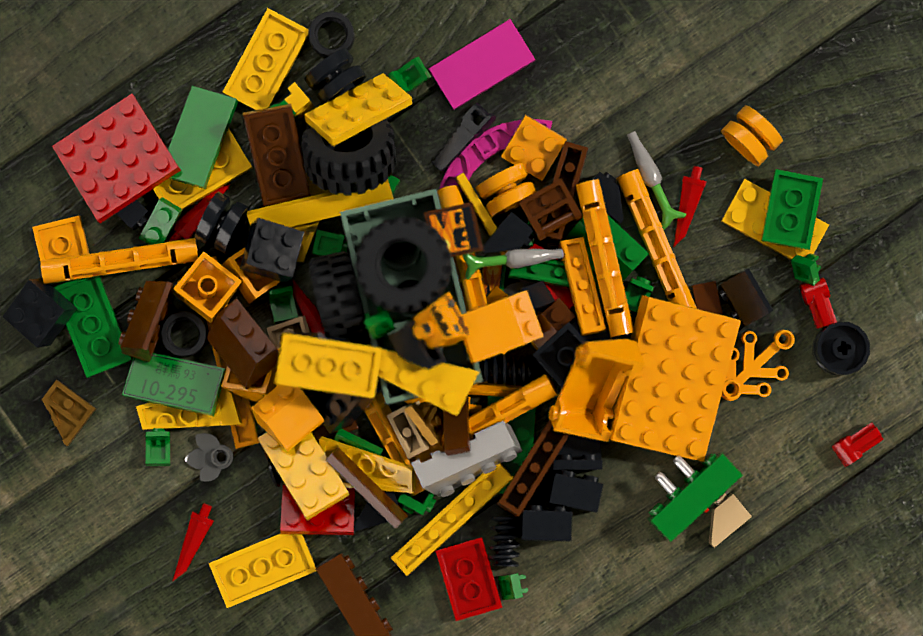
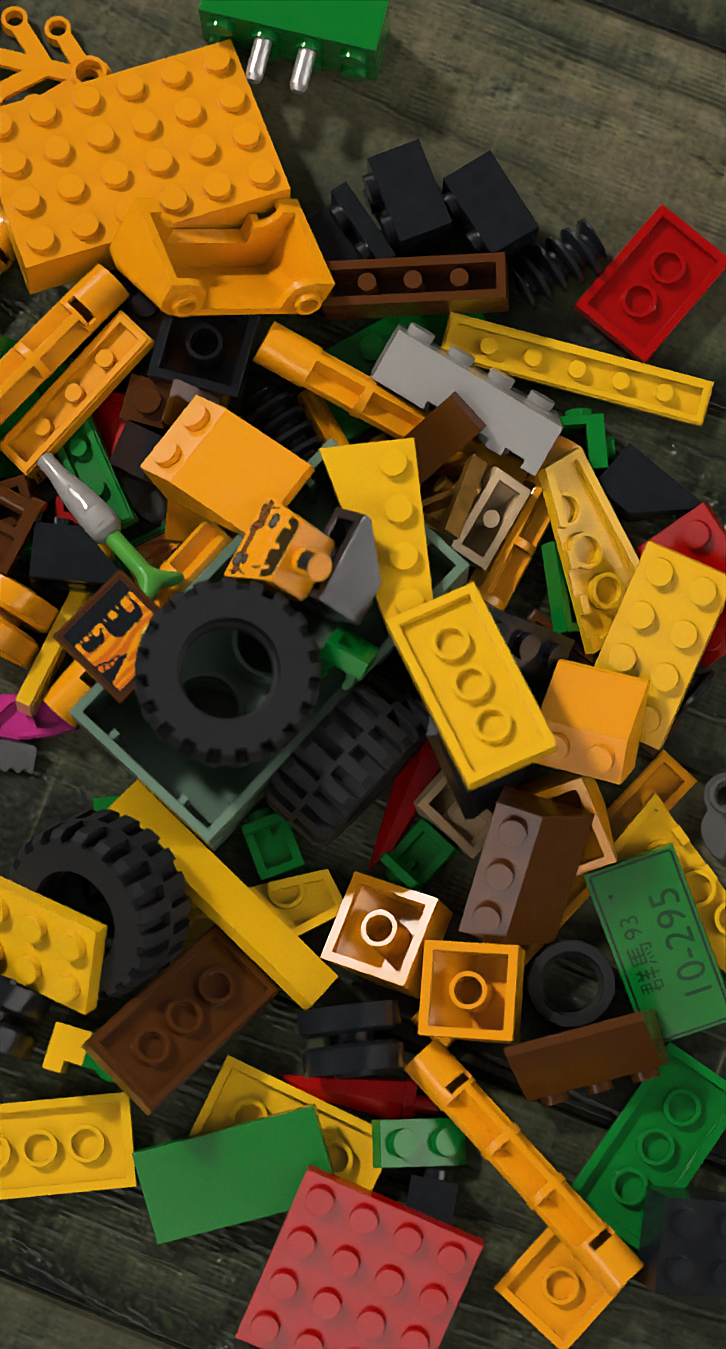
camera: 125 degrees left, 5 degrees down
black brick [240,218,304,283] -> none
reddish brown tile [326,447,408,528] -> none
green tile [498,573,529,600] -> none
green bracket [625,276,654,313] -> none

